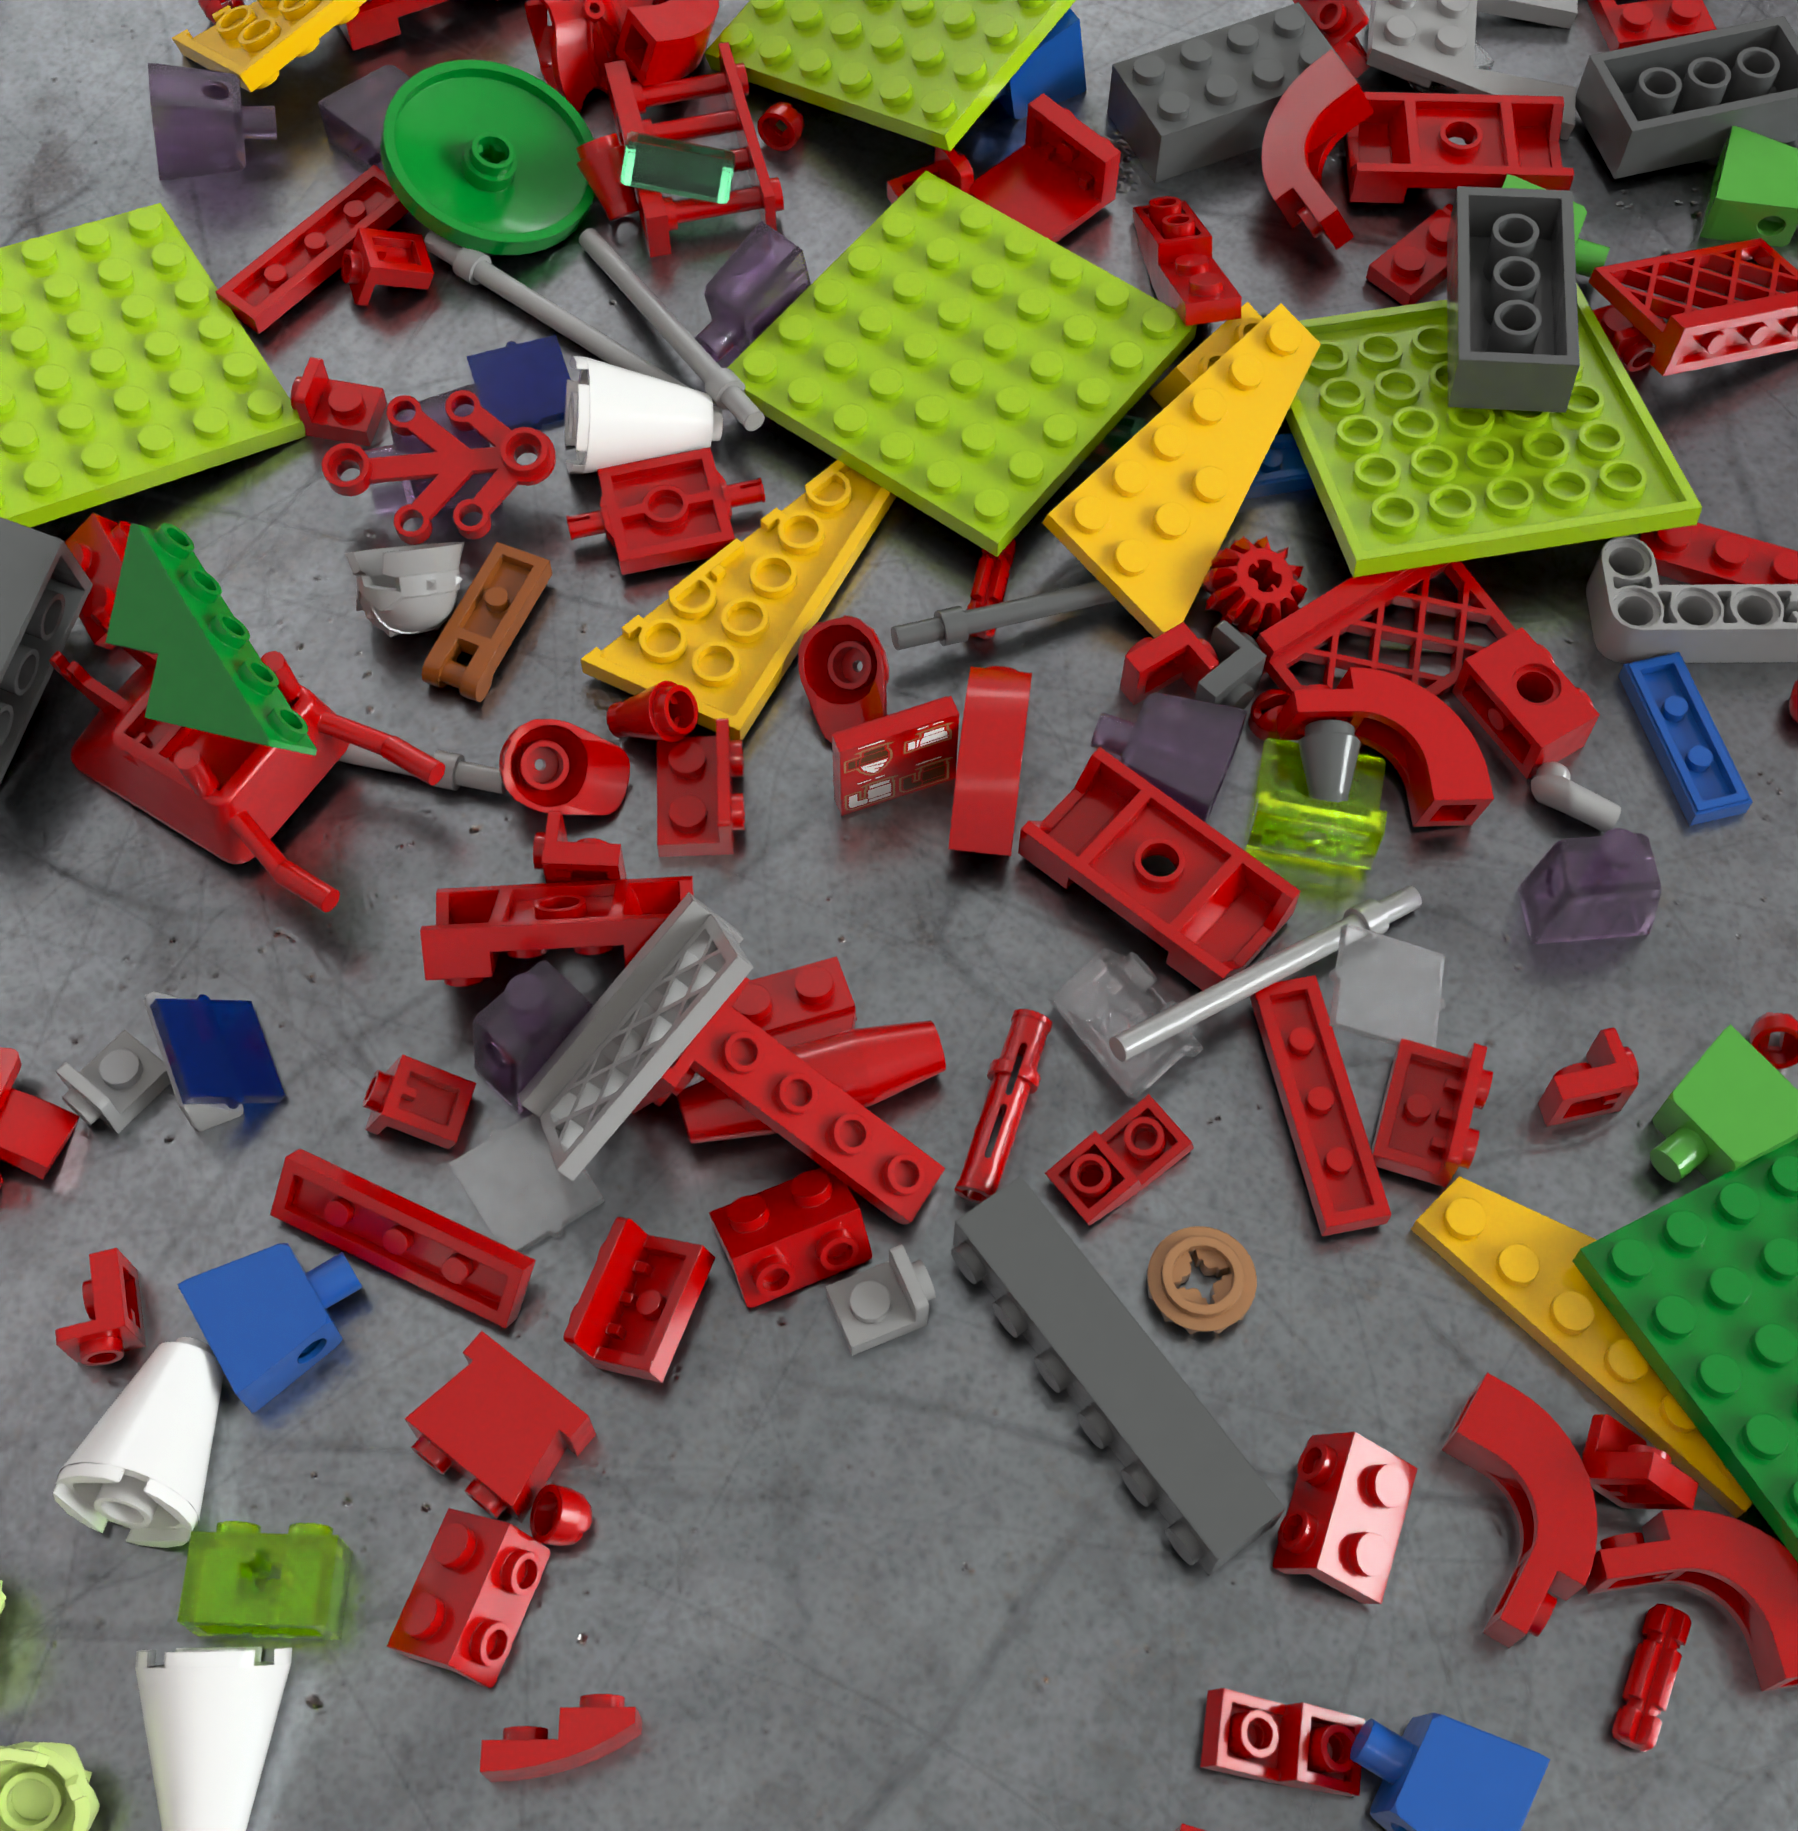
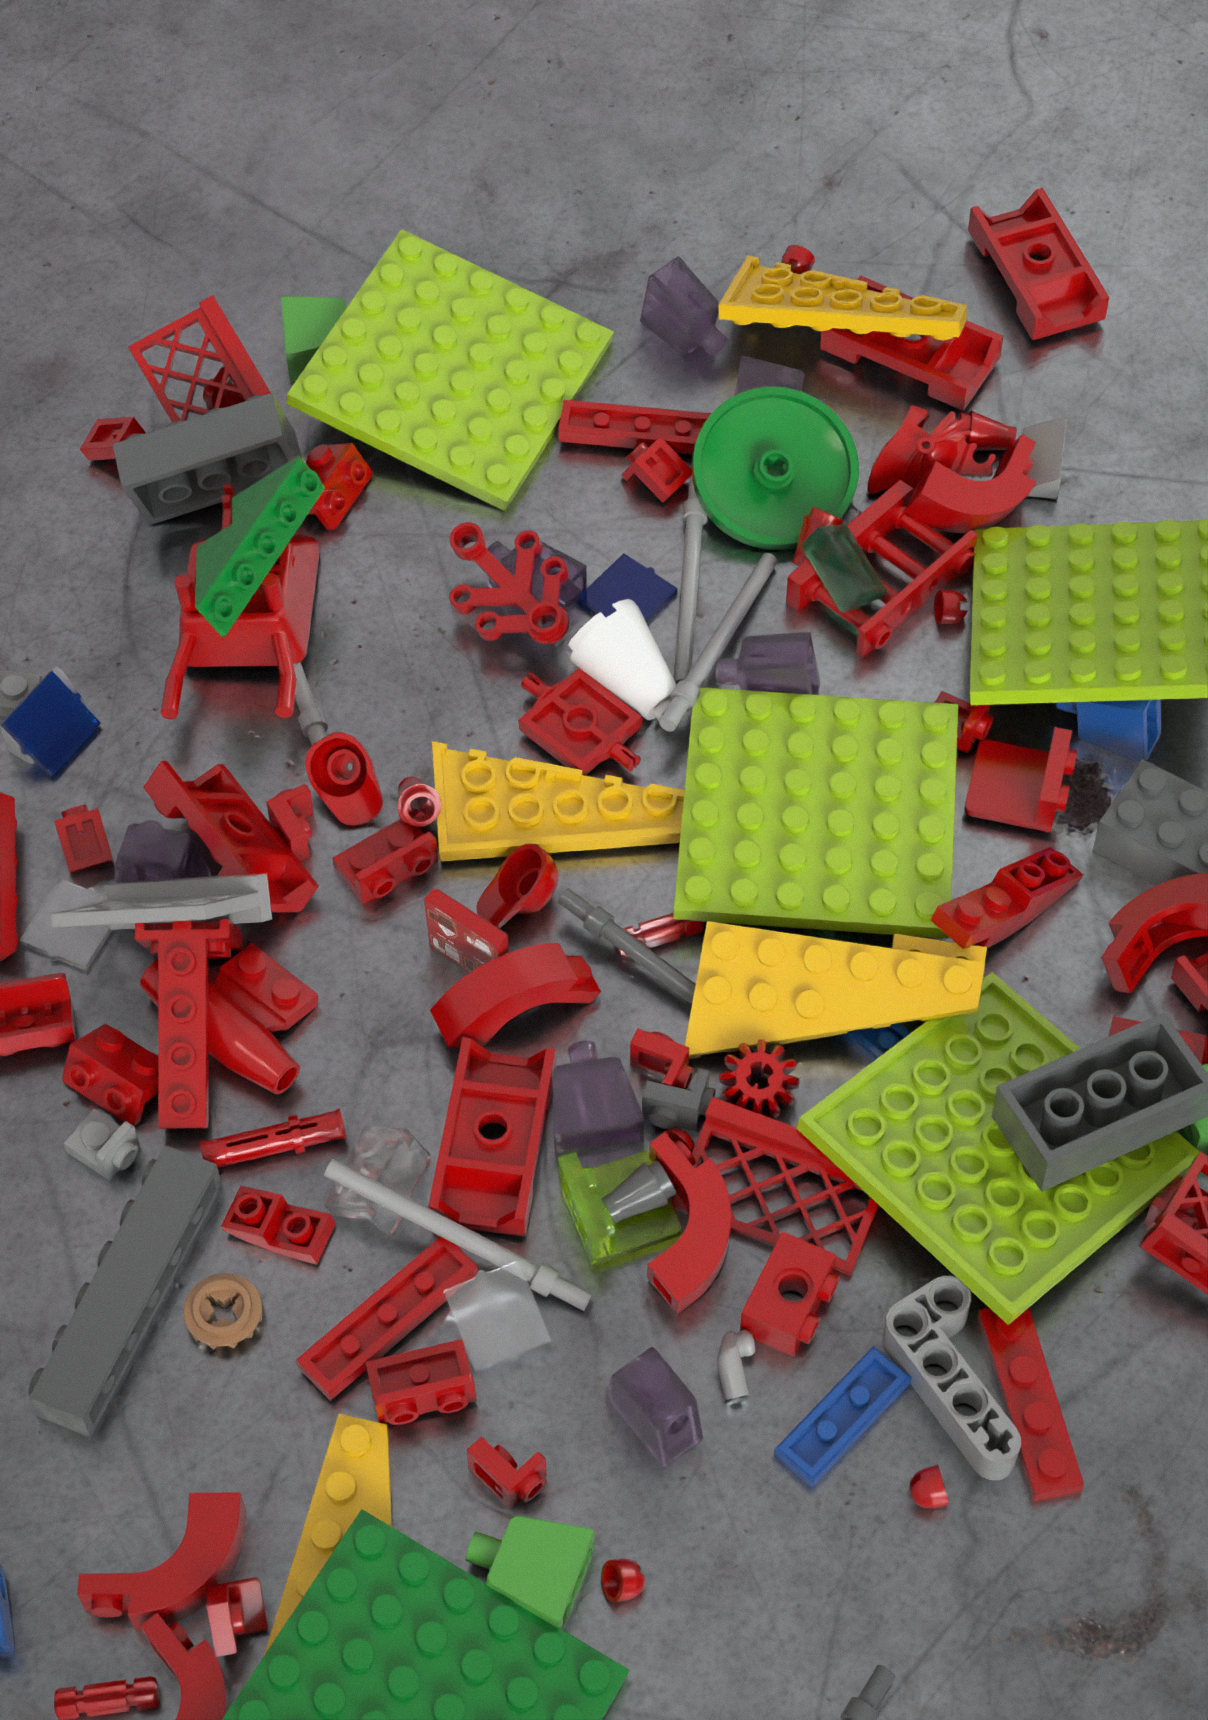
camera: 60 degrees right, 5 degrees down
red bracket [291,357,387,447] -> none
light grey helmet [345,542,464,637] -> none
dark orange plate [422,542,552,702] -> none
bracket [1272,1432,1418,1604] -> none

